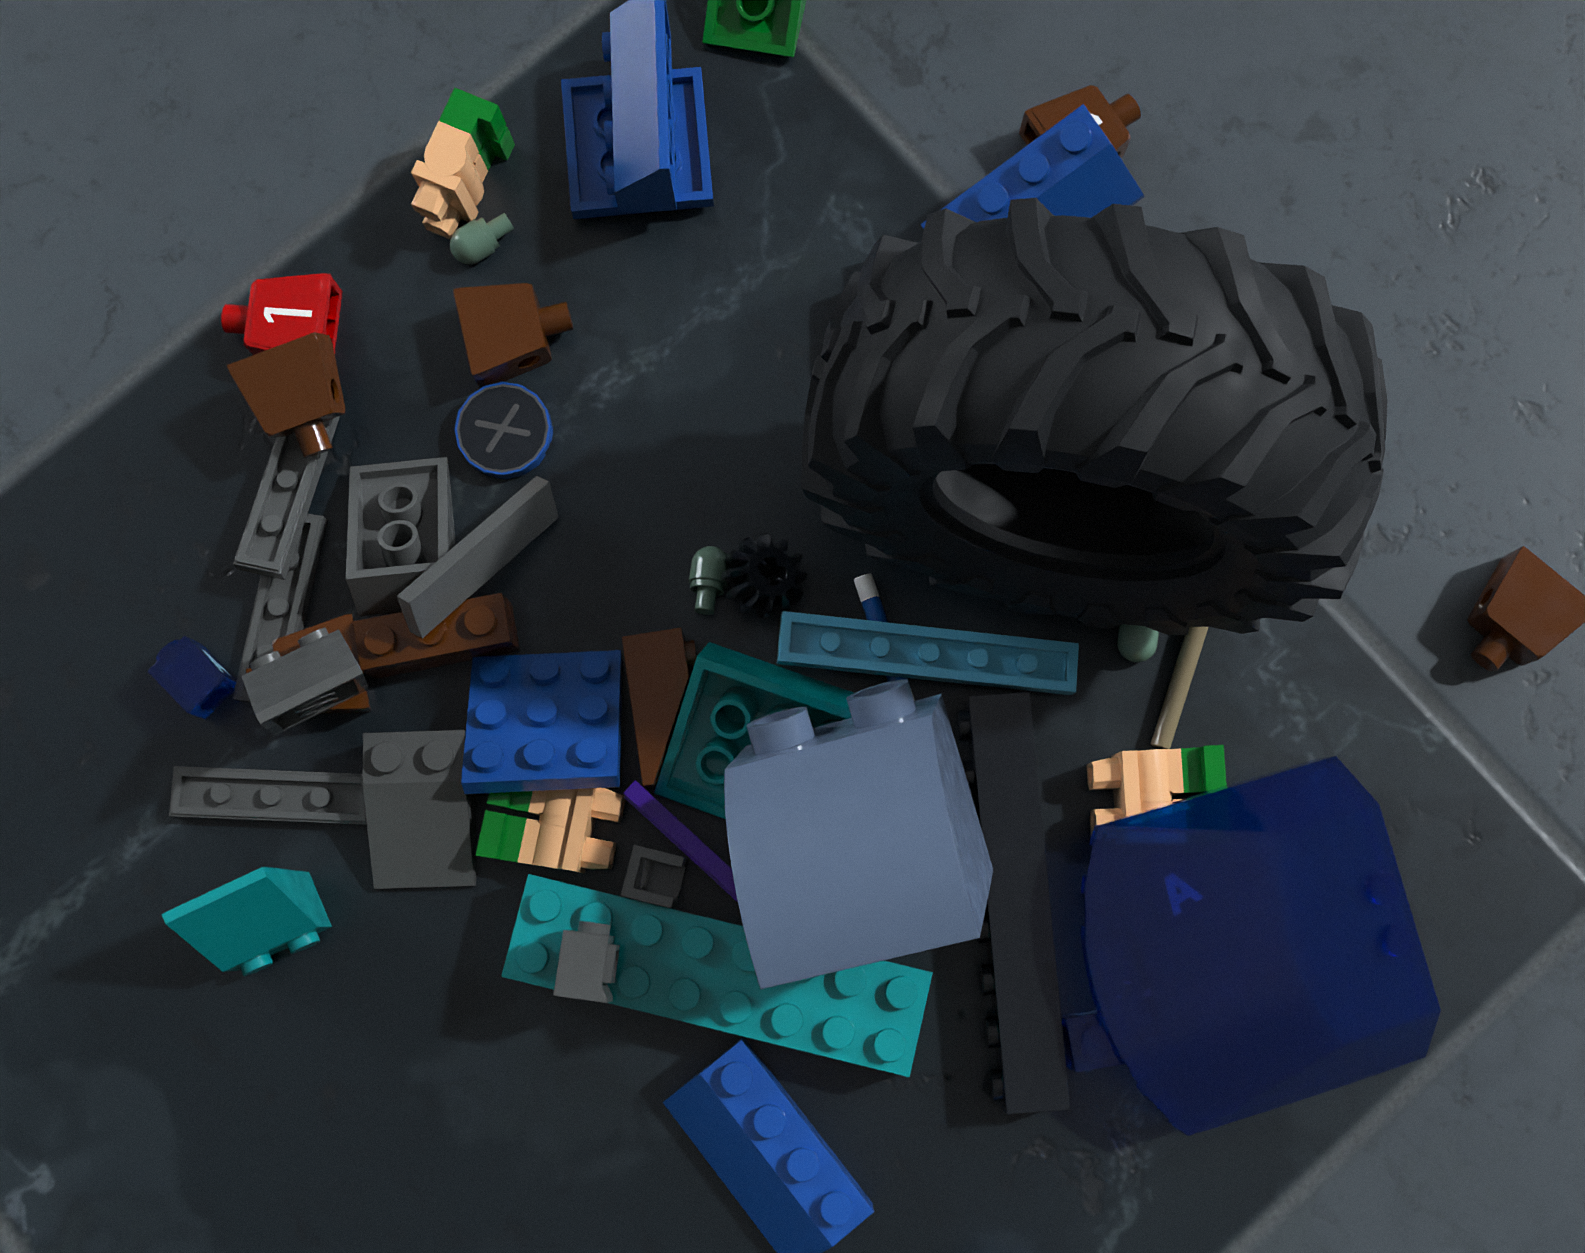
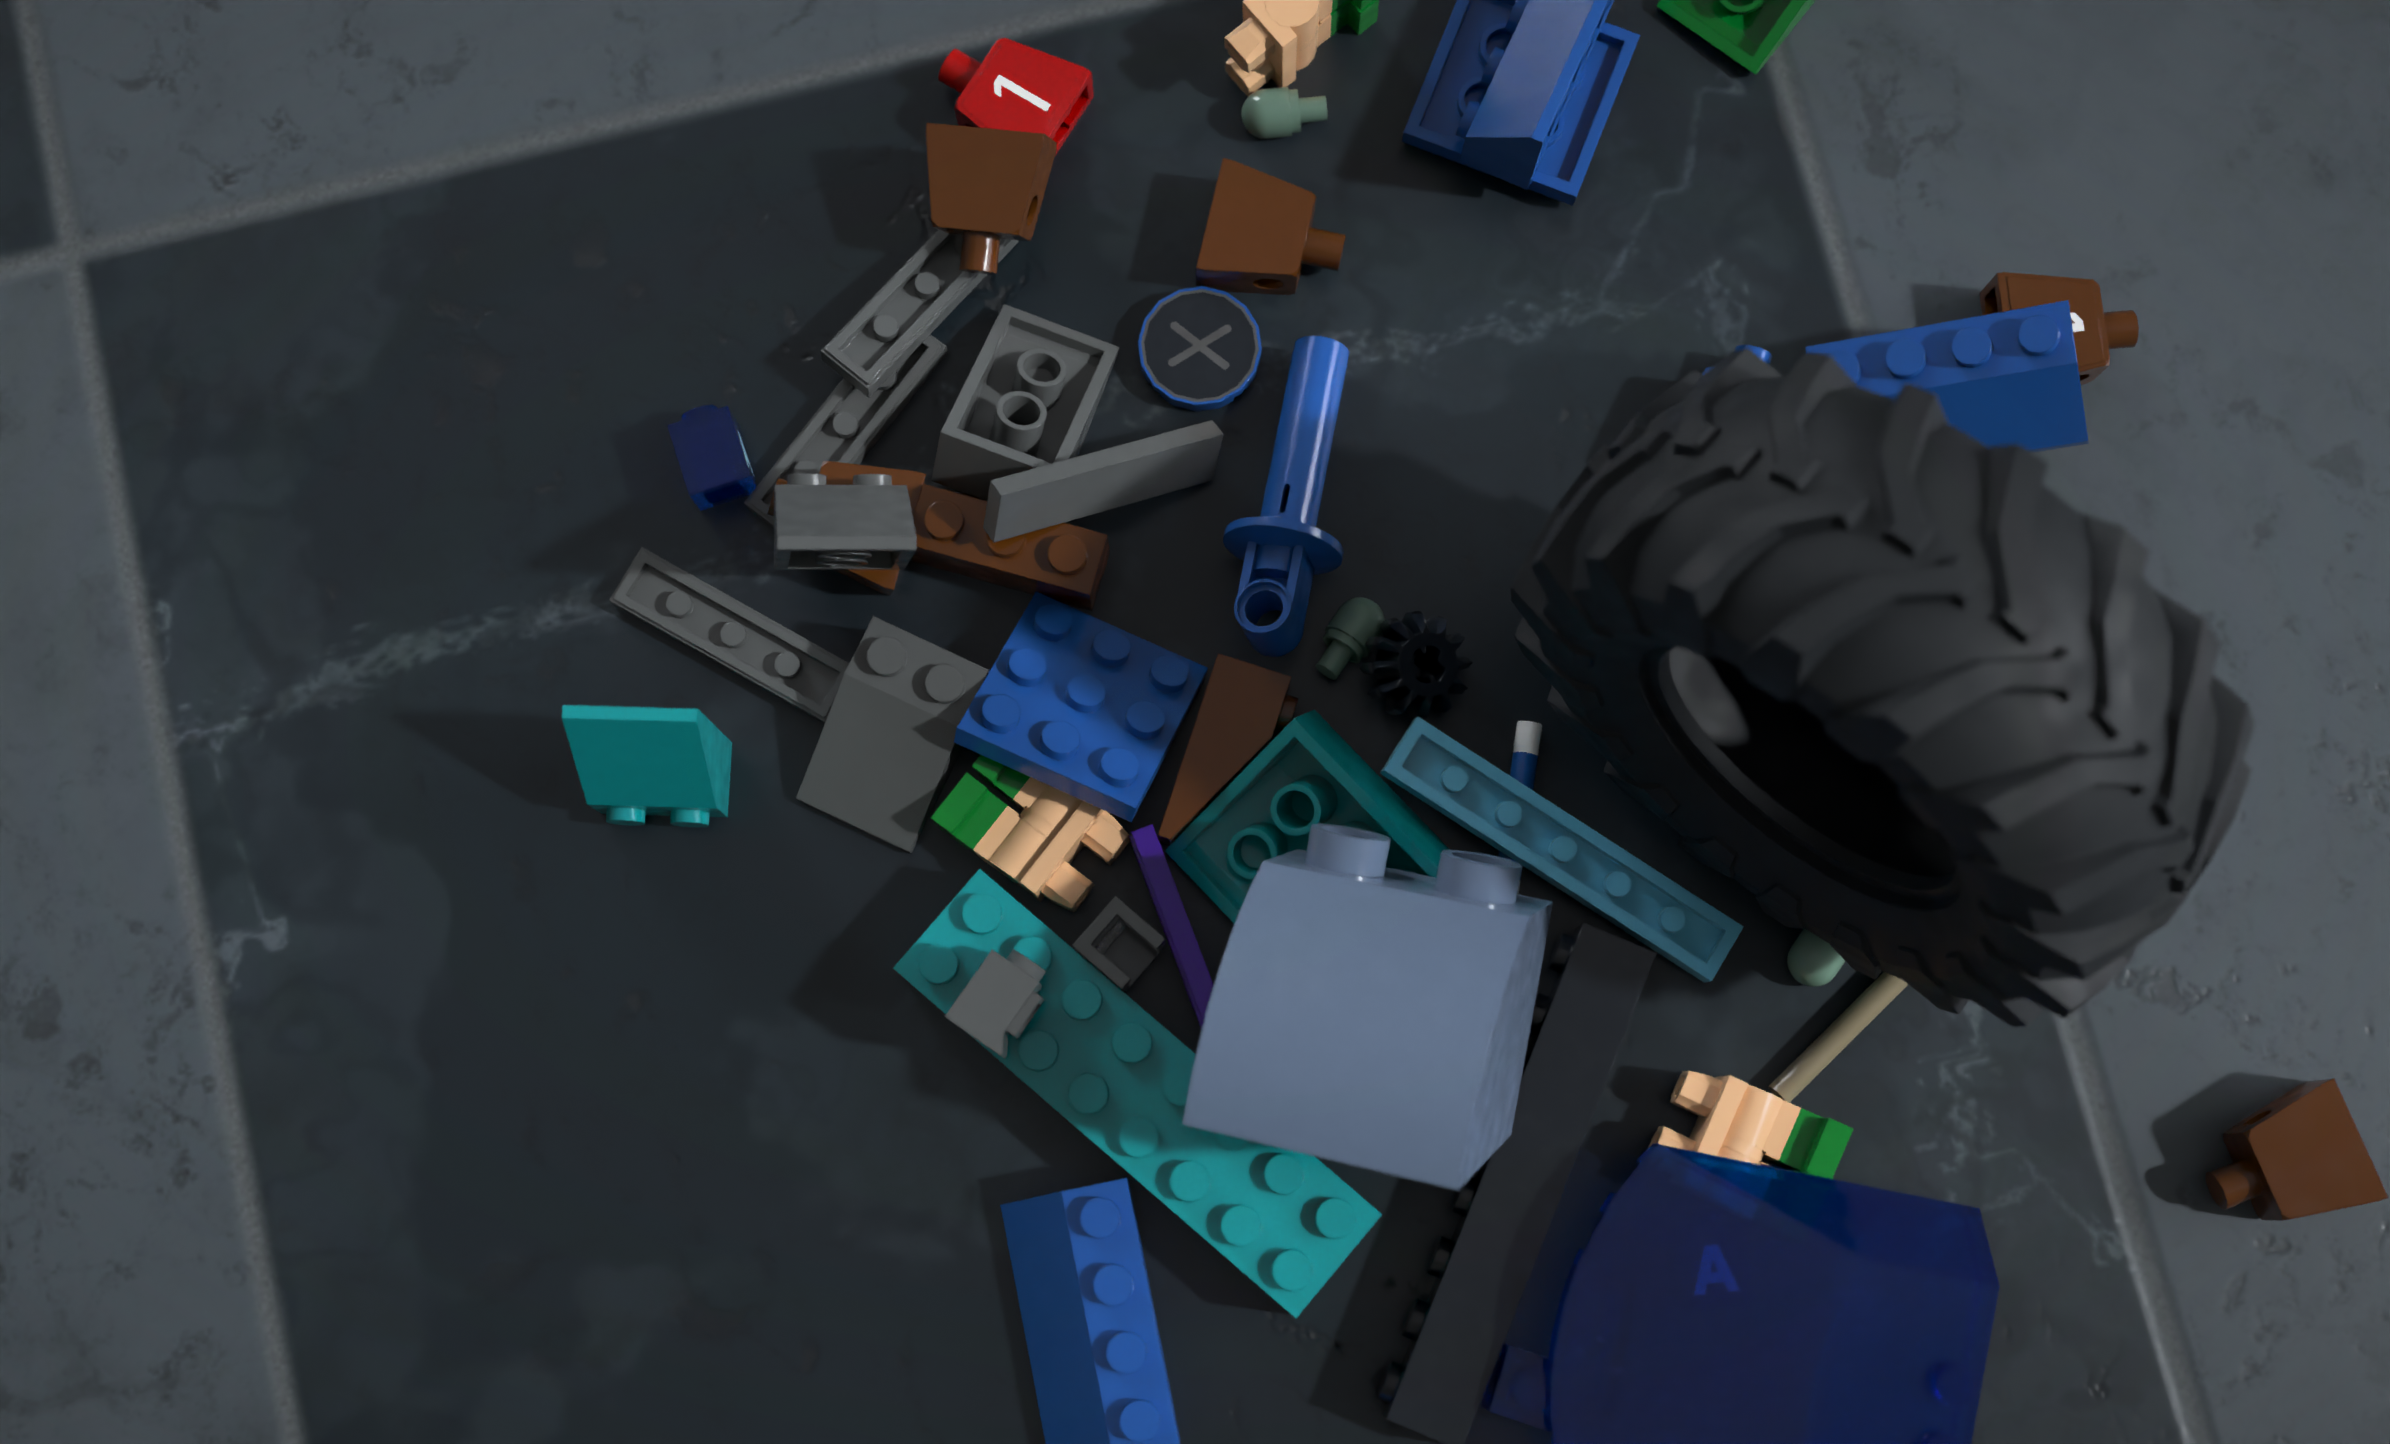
camera: 25 degrees right, 0 degrees up
none -> blue piece [1223,336,1349,657]

